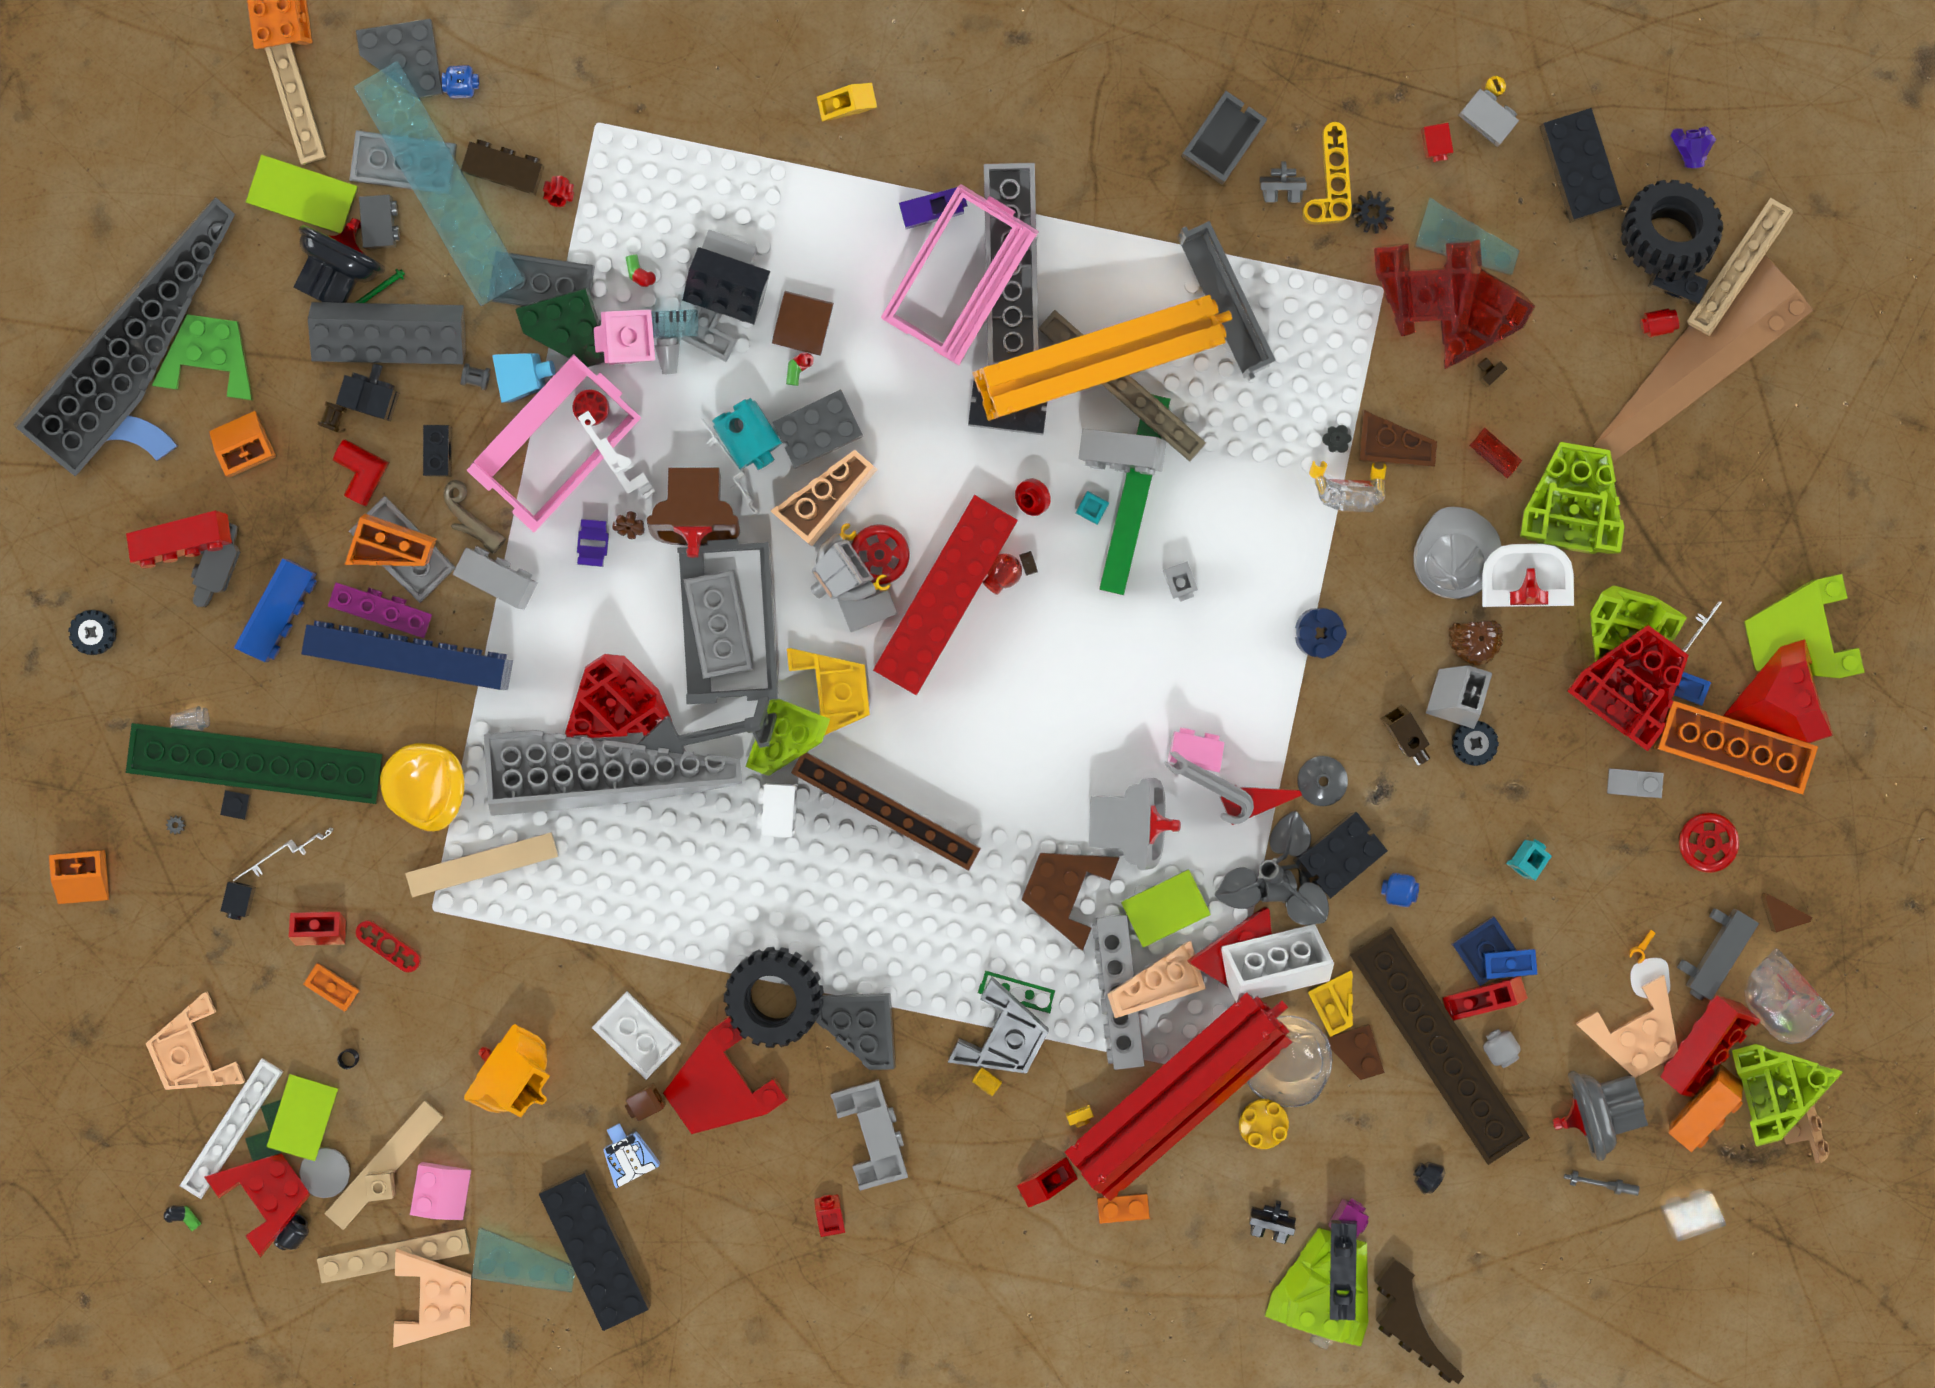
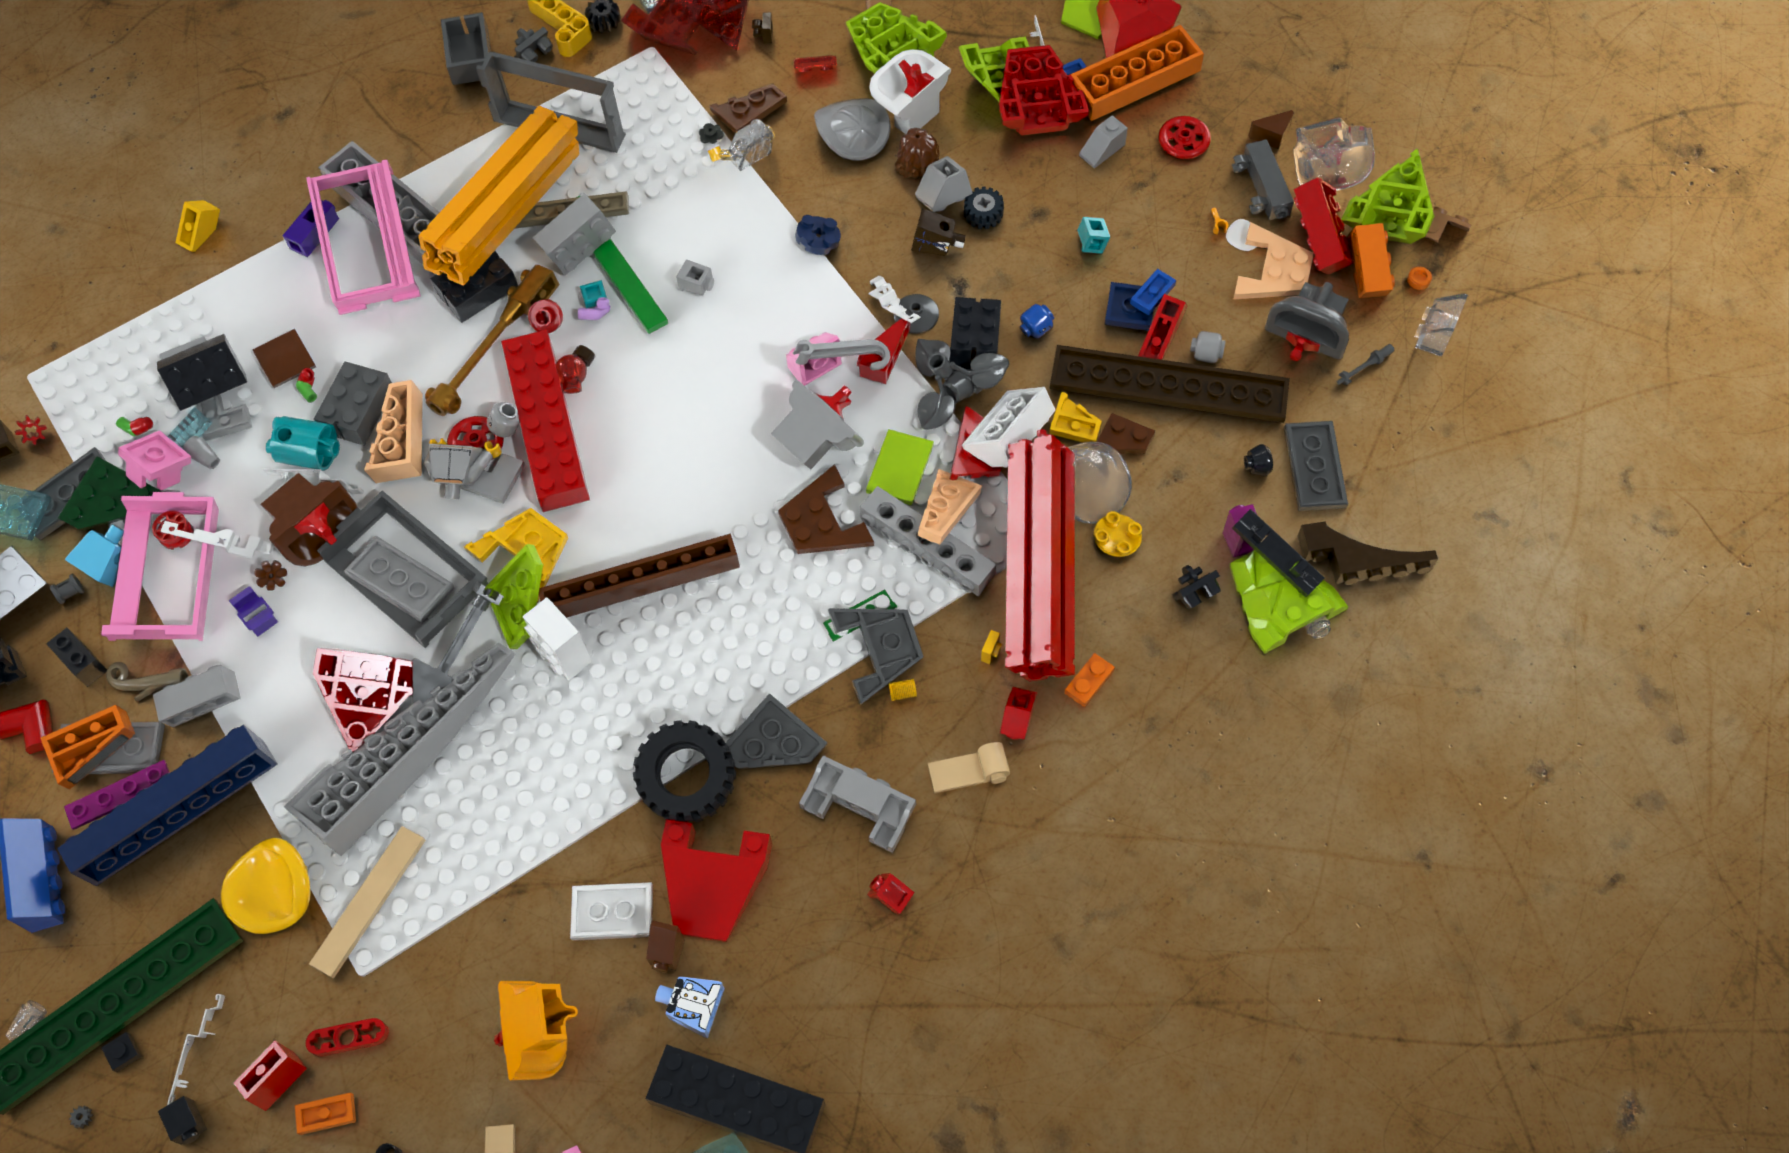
camera: 45 degrees left, 25 degrees down
none -> pearl gold bar [425,265,560,416]
none -> light grey head [487,402,520,438]
none -> lavender arm [578,297,611,320]
none -> white piece [868,276,921,323]
none -> tan door [928,742,1010,794]
none -> dark grey tile [1284,421,1348,511]
none -> orange tile [1407,267,1432,290]

